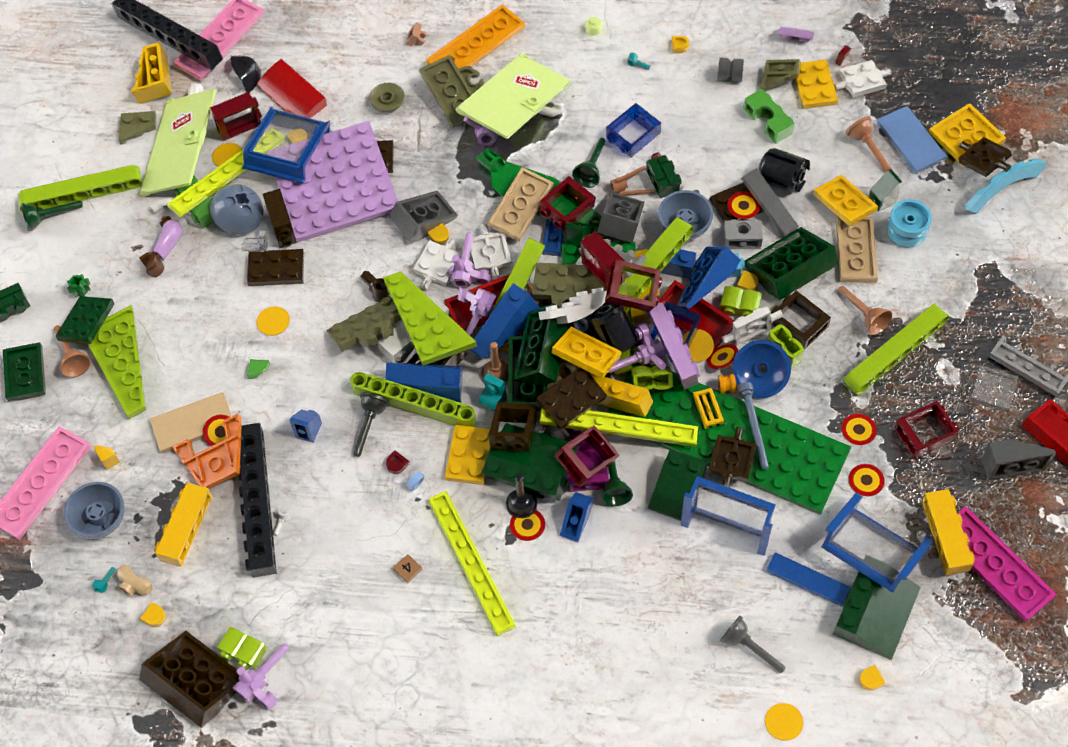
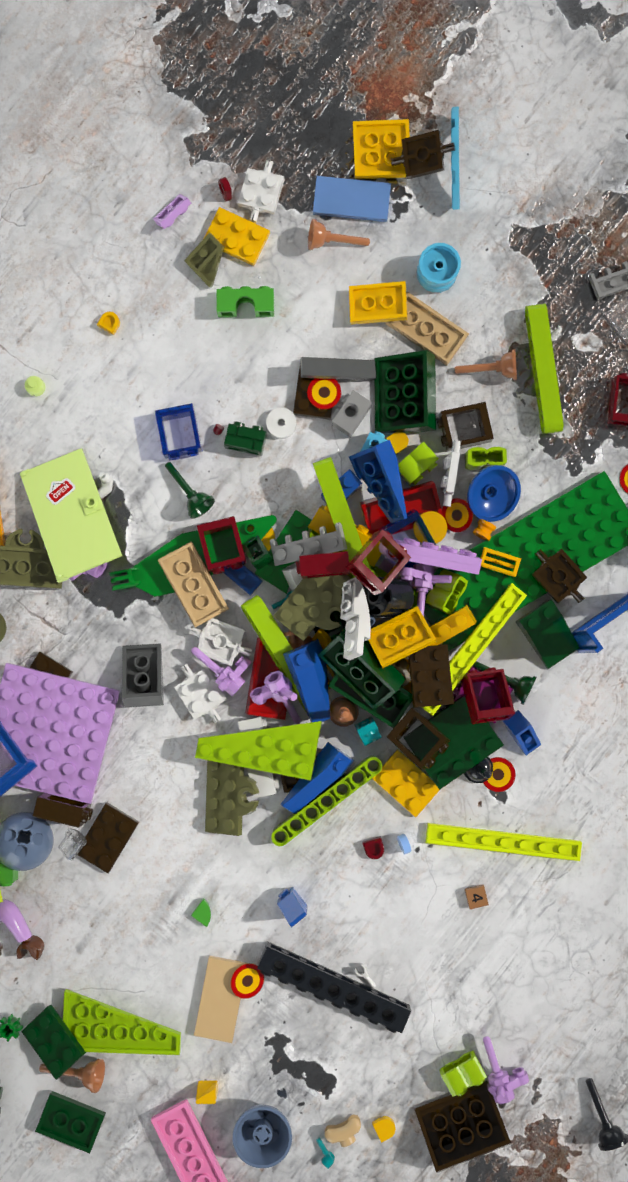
camera: 60 degrees left, 25 degrees up
yellow brick [155,482,213,567] -> none
orange wing [172,414,242,489] -> none
yellow sticker [257,306,290,335] -> none
pearl dark grey piece [353,392,390,457] -> none
dark brown axle [360,271,390,302] -> none
yellow tile [428,223,450,245] -> none
dark grey slope [597,191,645,243] -> none
nougat plant [610,166,656,195] -> none
teal hand [627,52,651,70] -> none
sand blue piece [658,190,713,240] -> none
dark grey wheel [717,57,744,82] -> none
sand blue piece [737,382,769,470] -> none
black cylinder [758,148,810,193] -> none
sticker [841,414,877,445] -> none
slope [868,169,902,212] -> none

